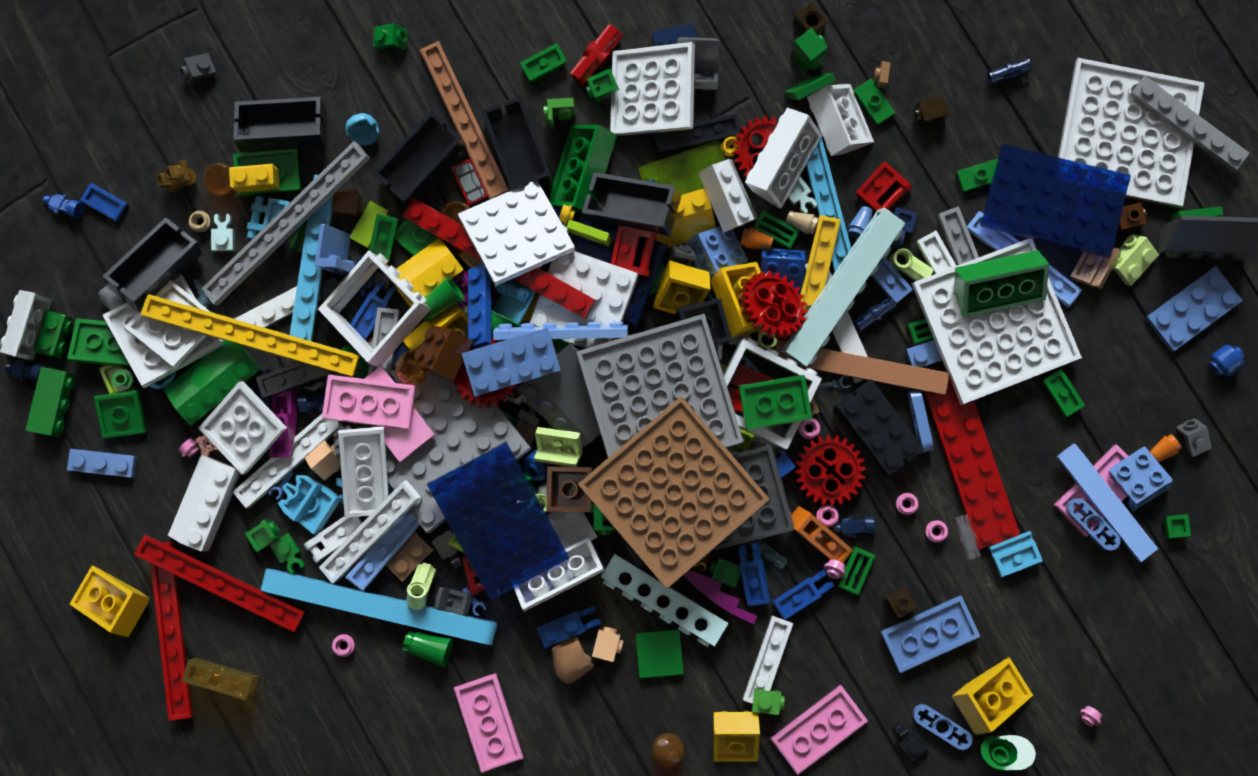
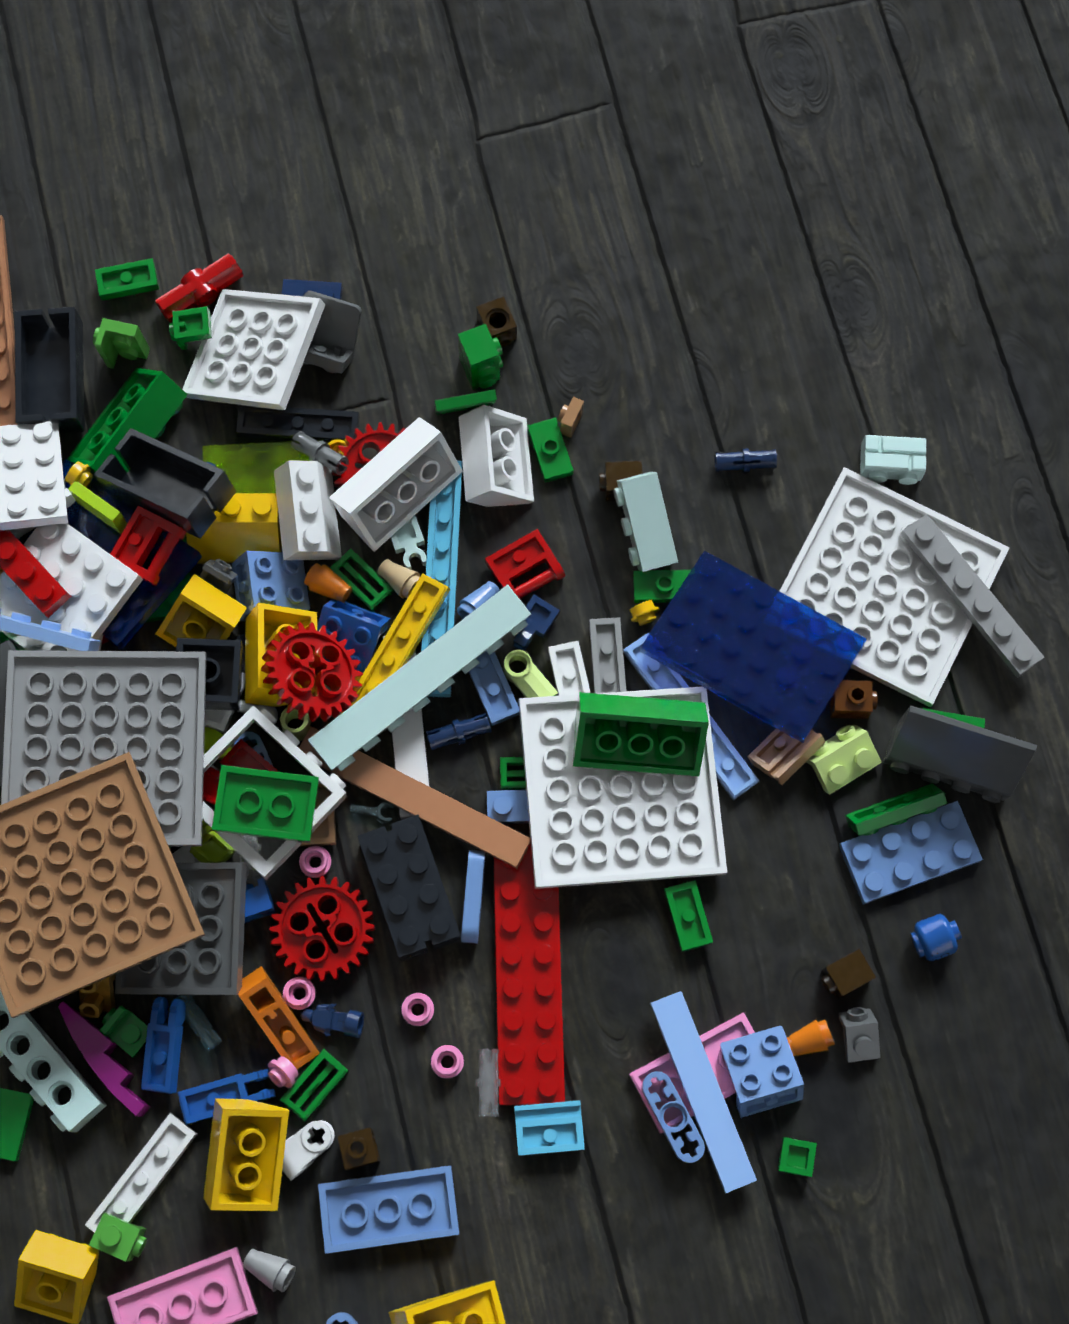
camera: 10 degrees right, 10 degrees down
none -> yellow slope [203,1098,289,1211]
none -> light grey cone [243,1249,296,1292]
none -> white piece [282,1120,335,1181]
none -> dark grey pin [291,431,349,475]
none -> light aqua brick [614,472,678,572]
none -> yellow plate [630,600,659,626]
none -> dark brown brick [821,948,876,999]
none -> green plate [845,783,947,836]
none -> light aqua brick [860,435,926,485]

